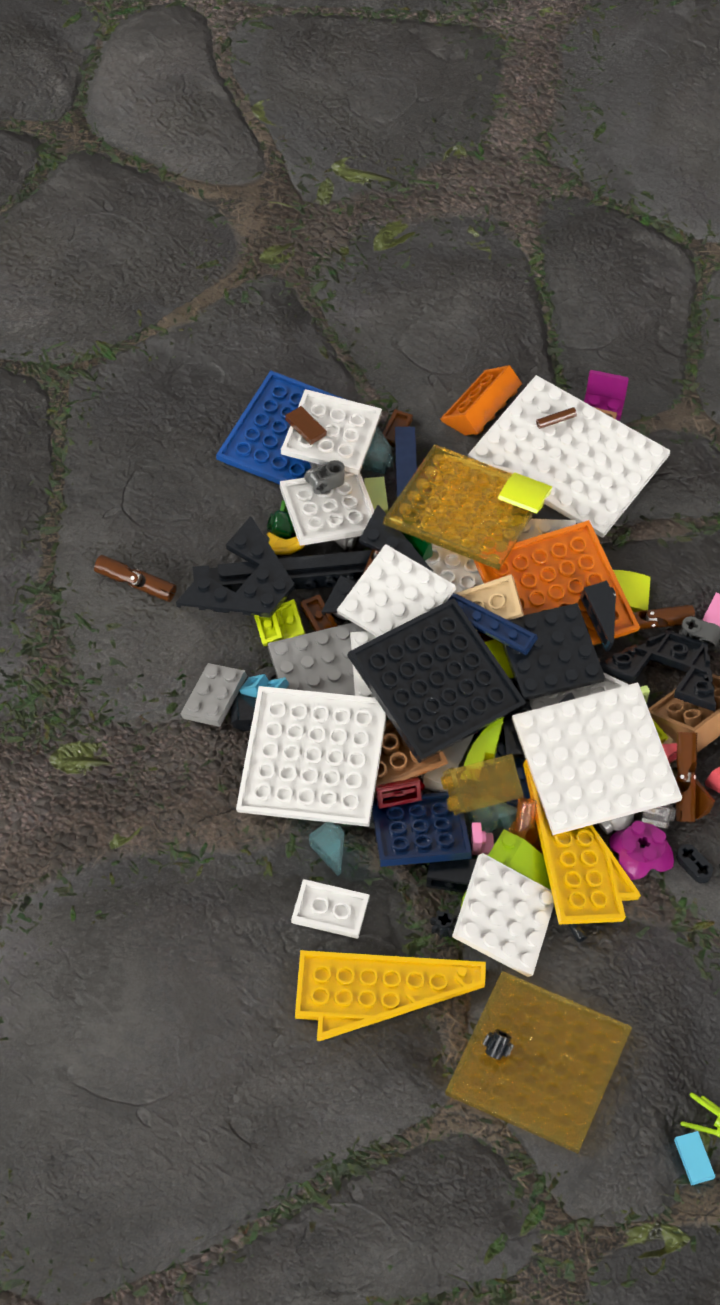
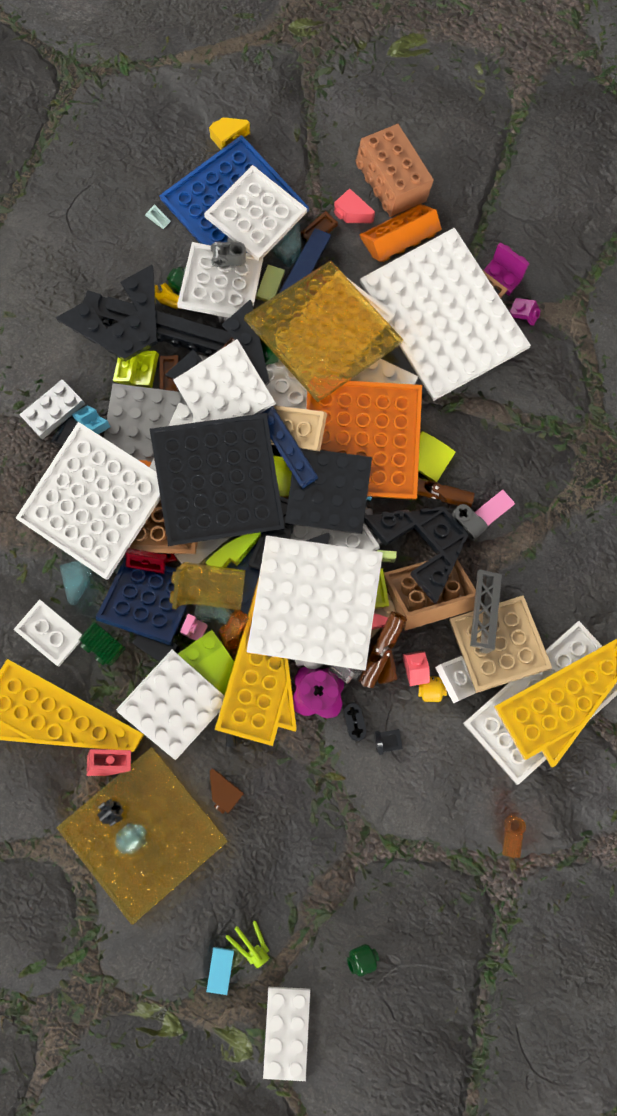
camera: 25 degrees right, 20 degrees up
reddish brown piece [94,555,177,602] -> none
reddish brown tile [285,406,327,445] -> none
black gear [430,909,457,939] -> none
neon yellow slope [498,472,553,514] -> none
reddish brown piece [536,407,577,429] -> none
black slope [580,581,616,652] -> none
none -> dark green brick [78,622,126,666]
none -> coral slope [87,749,131,776]
none -> clear light blue head [115,823,147,854]
none -> light aqua piece [145,204,171,229]
none -> yellow slope [209,117,250,150]
none -> reddish brown slope [210,768,245,814]
none -> coral slope [334,189,375,223]
none -> nougat brick [356,124,434,217]
none -> magenta bracket [509,298,540,325]

